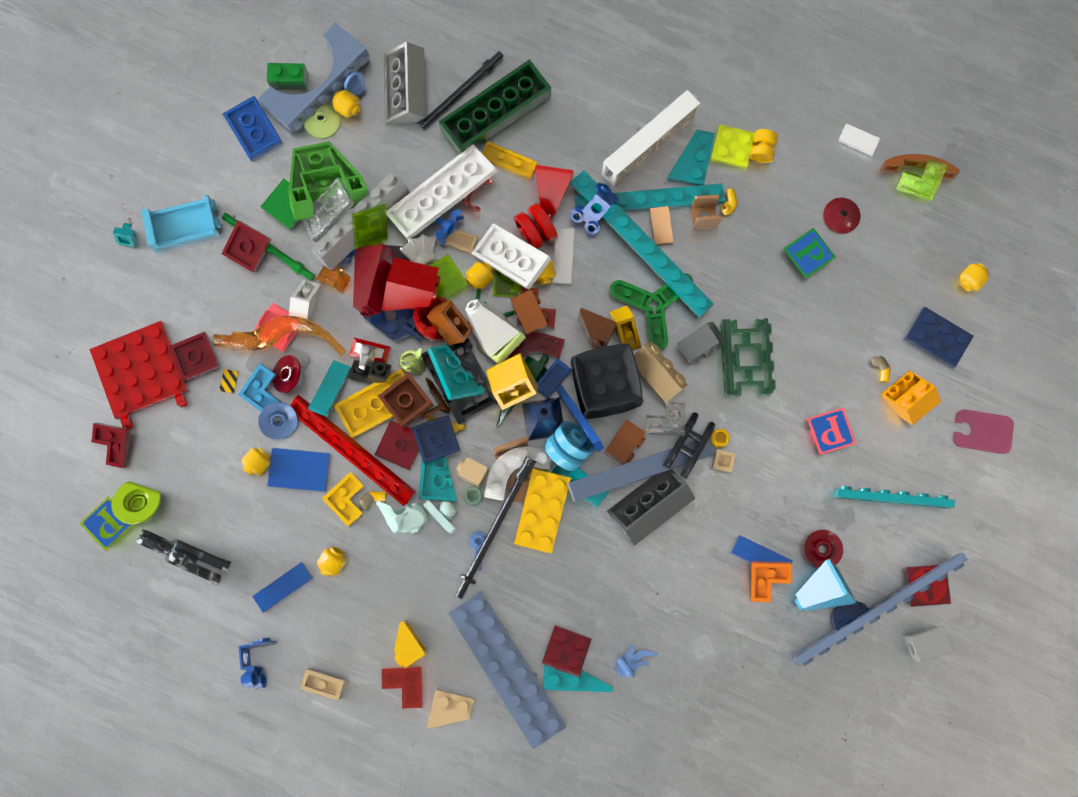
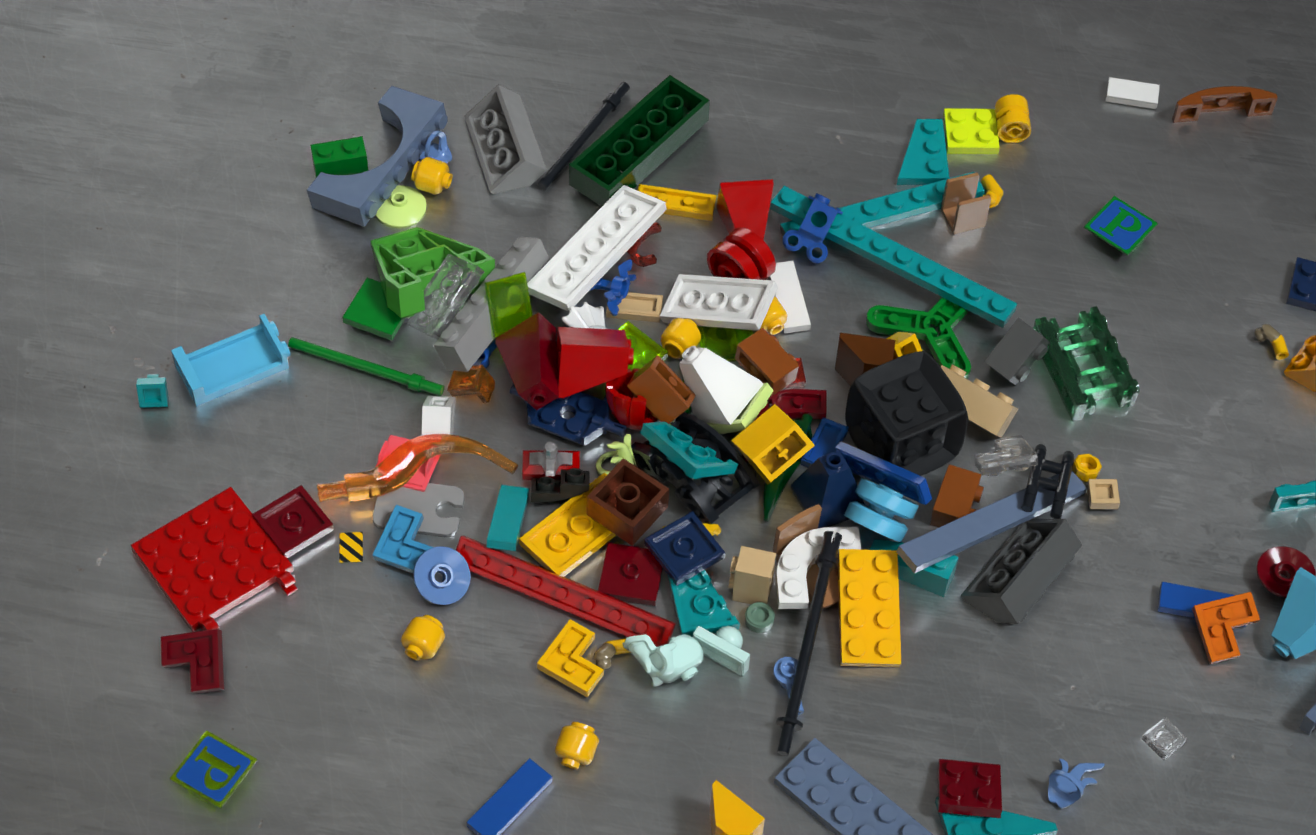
camera: 15 degrees left, 25 degrees down
lime hat [111,481,161,524] -> none
black animal [136,529,231,586] -> none
dark red plate [221,220,272,272] -> none
blue tile [222,96,283,161] -> none
blue tile [267,448,330,492] -> none
dark red dish [272,355,301,393] -> none
reddish brown piece [422,378,450,419] -> none
white brick [602,90,700,187] -> none
light nougat tile [650,206,673,245] -> none
piece [807,407,856,455] -> none
dark red dish [823,197,861,234] -> none
clear neon green plate [896,159,947,201] -> none

